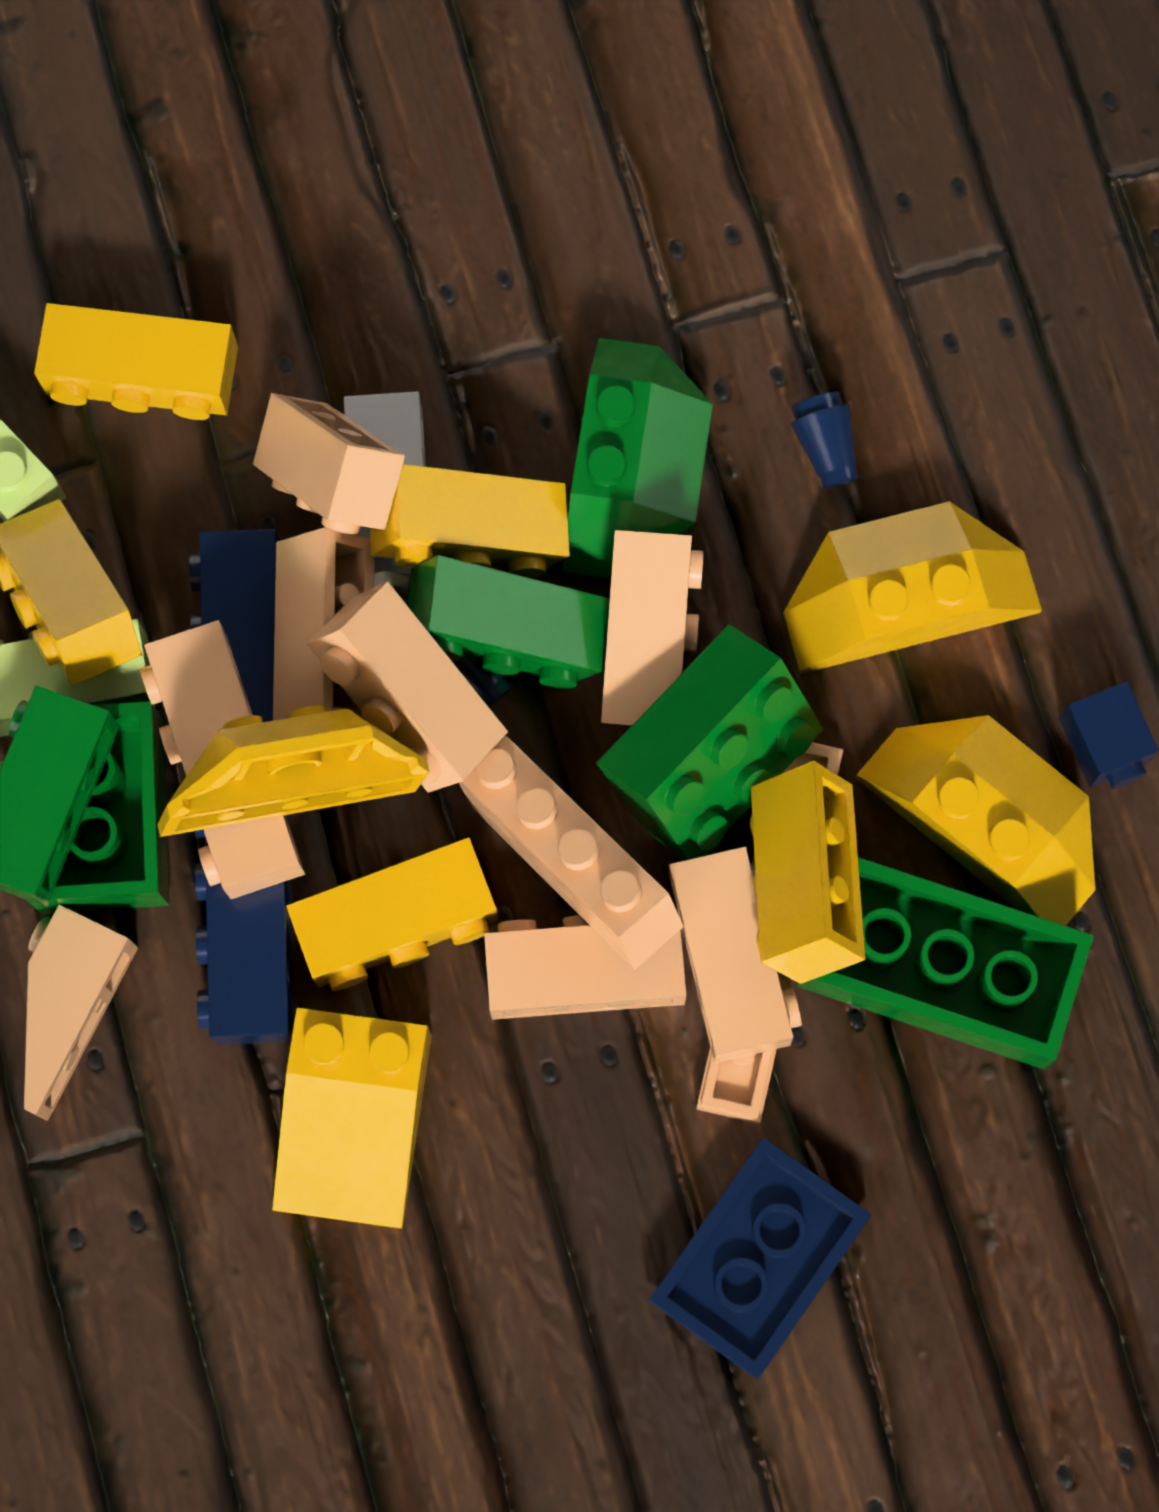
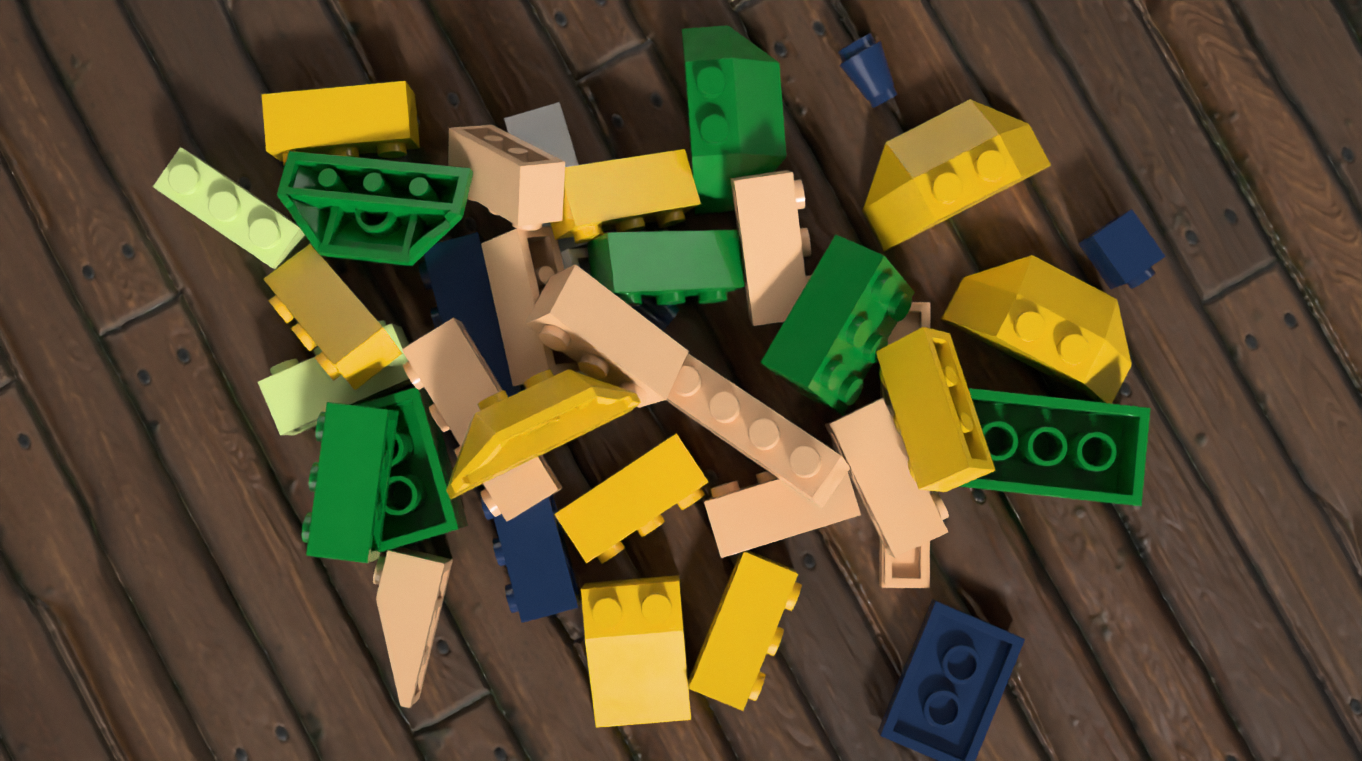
camera: 15 degrees left, 10 degrees up
none -> green wedge [277,151,473,266]
none -> yellow brick [688,550,802,711]

